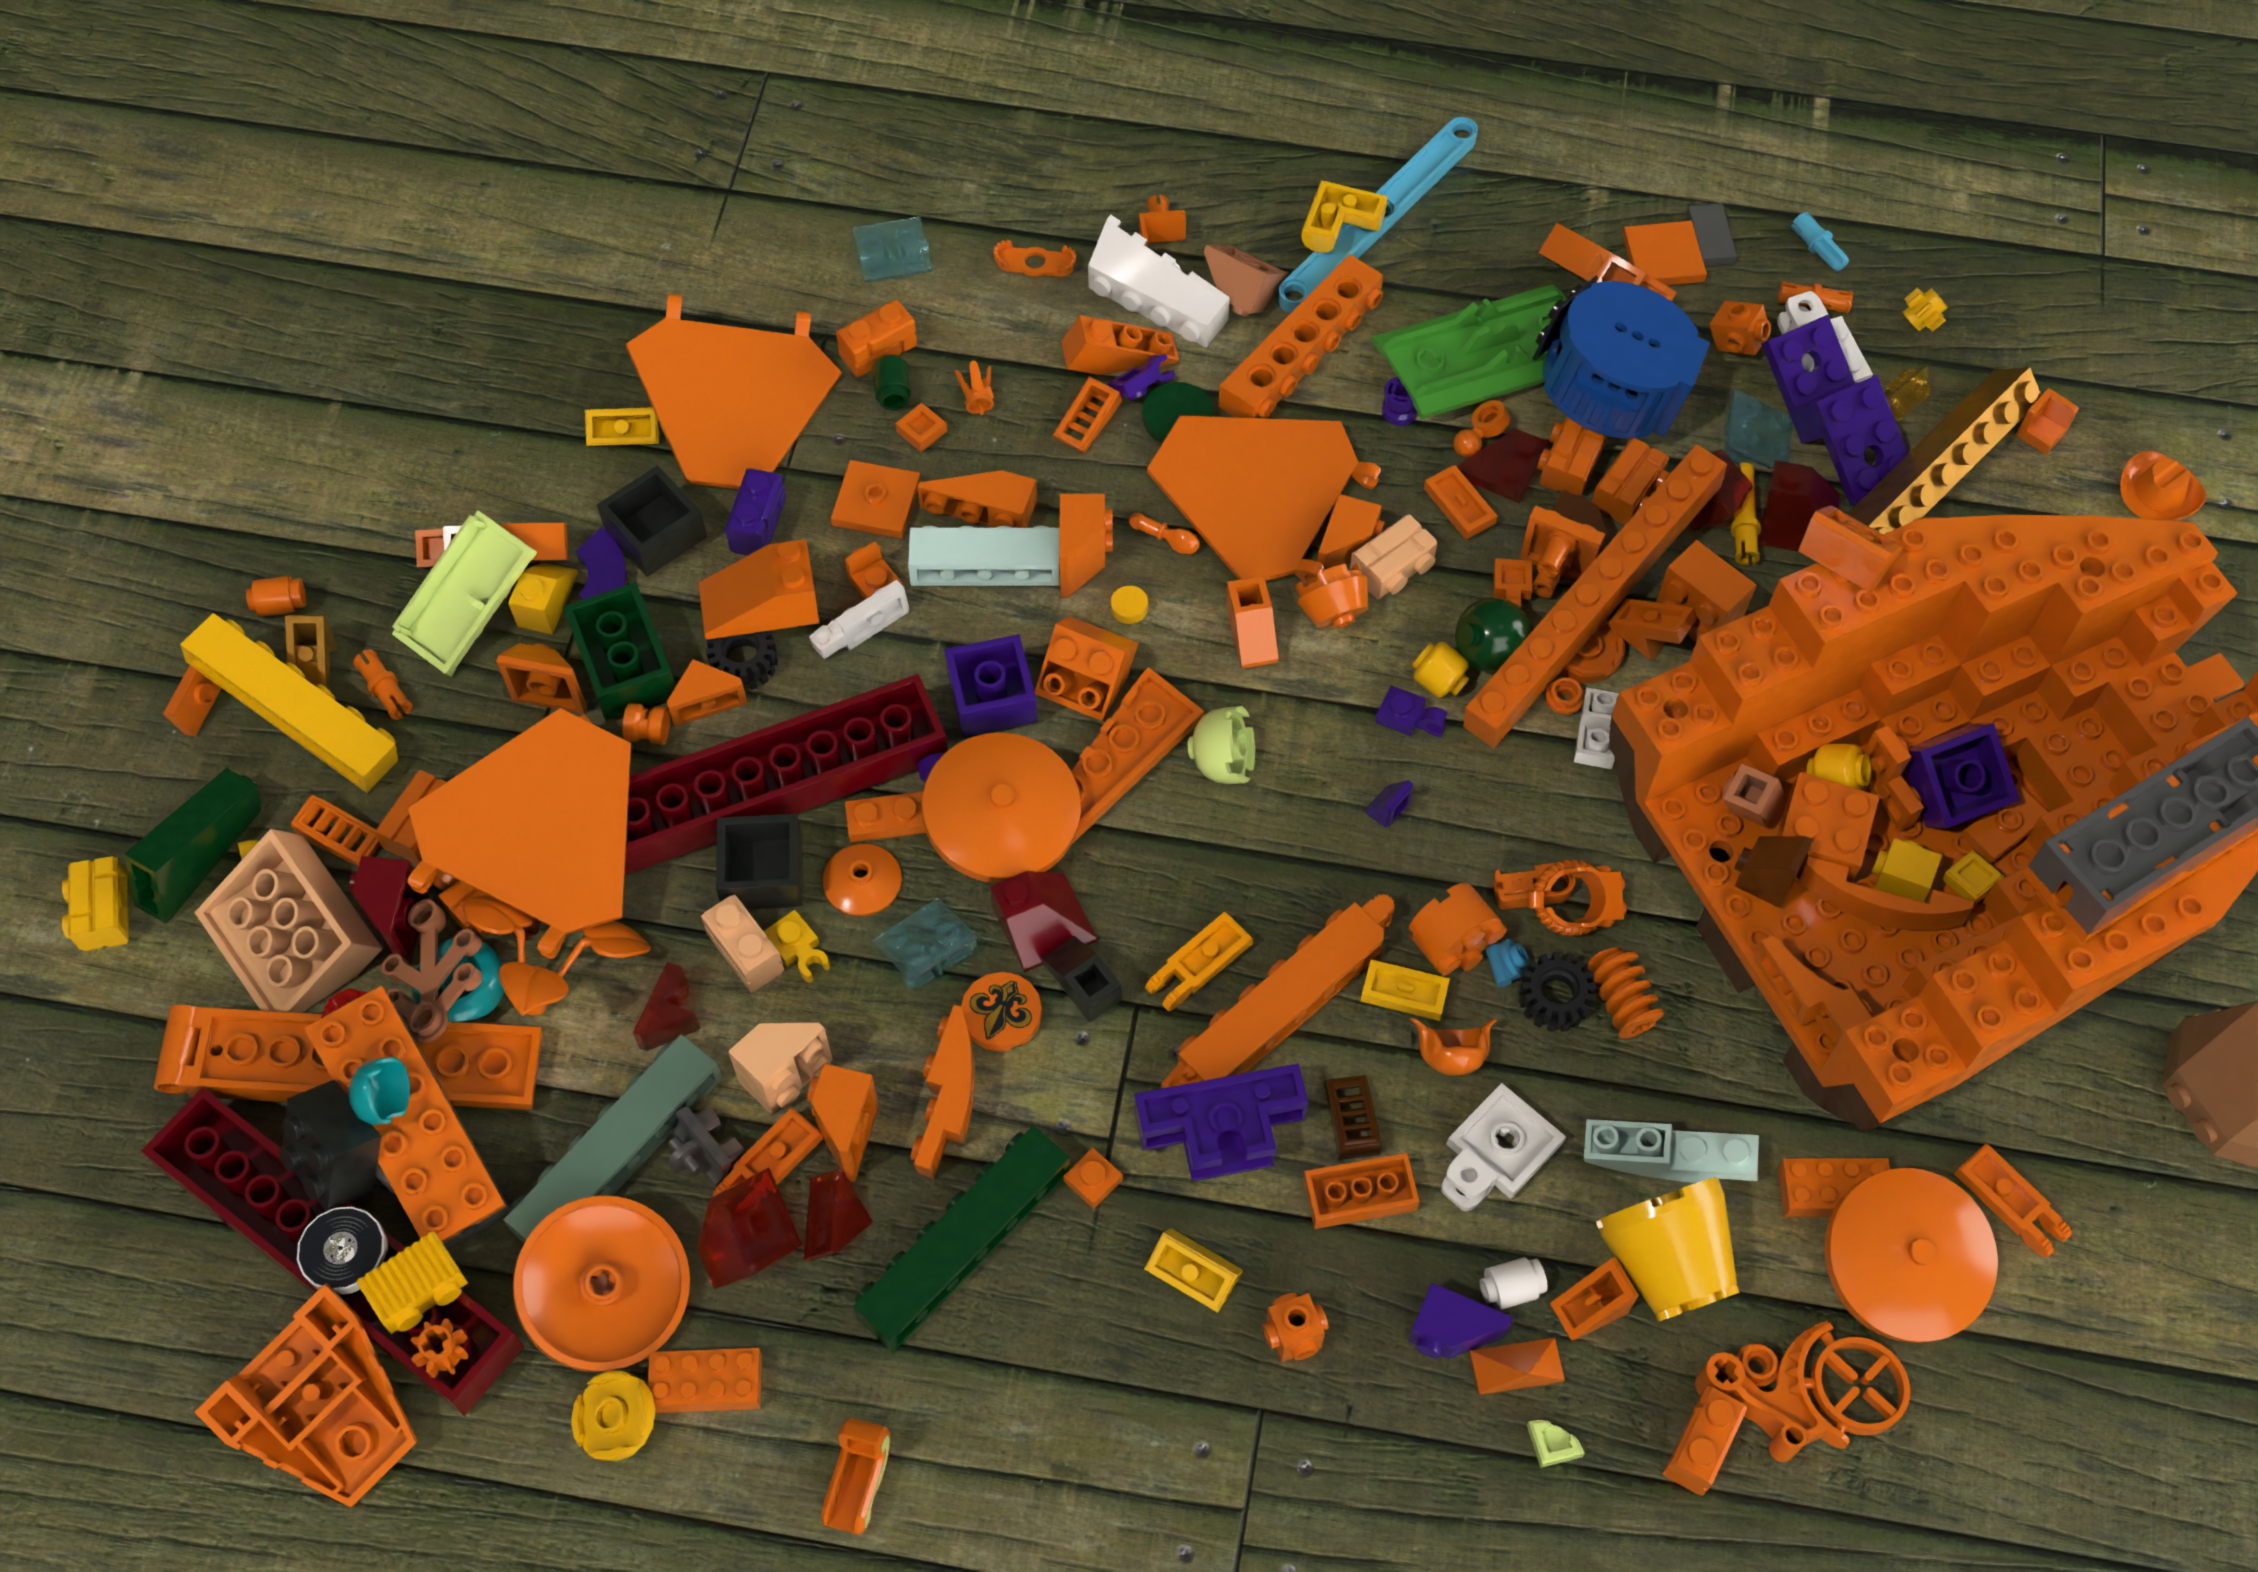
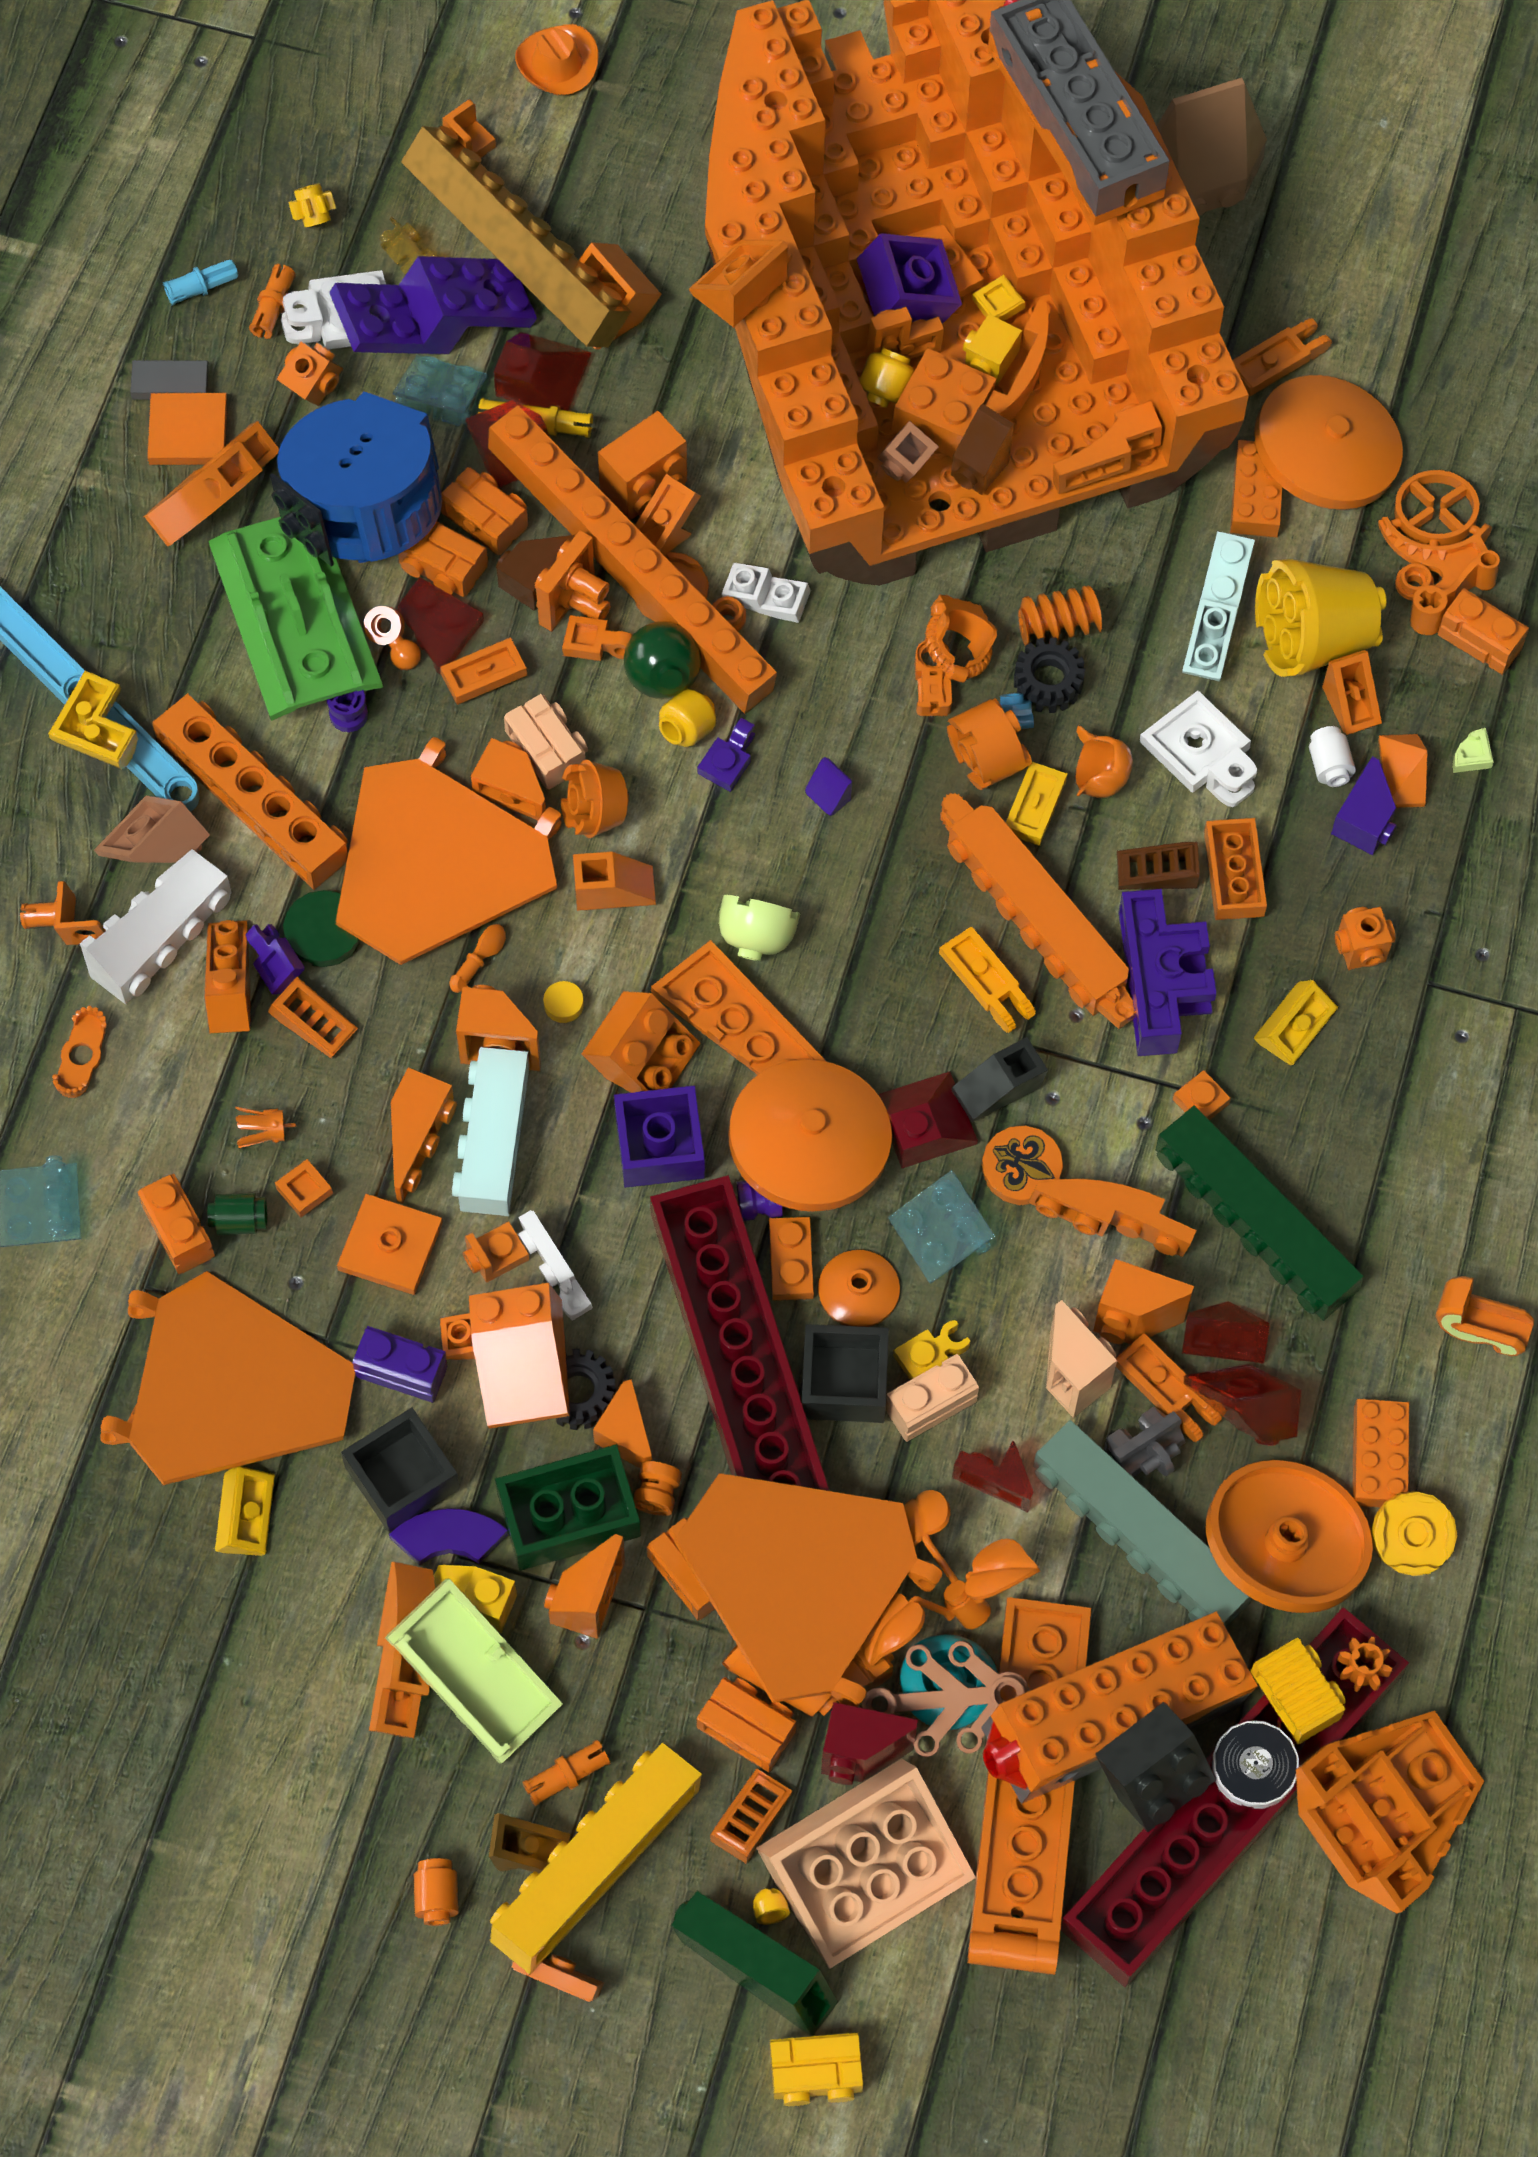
camera: 85 degrees left, 5 degrees up
teal hair [349,1057,410,1125] -> none

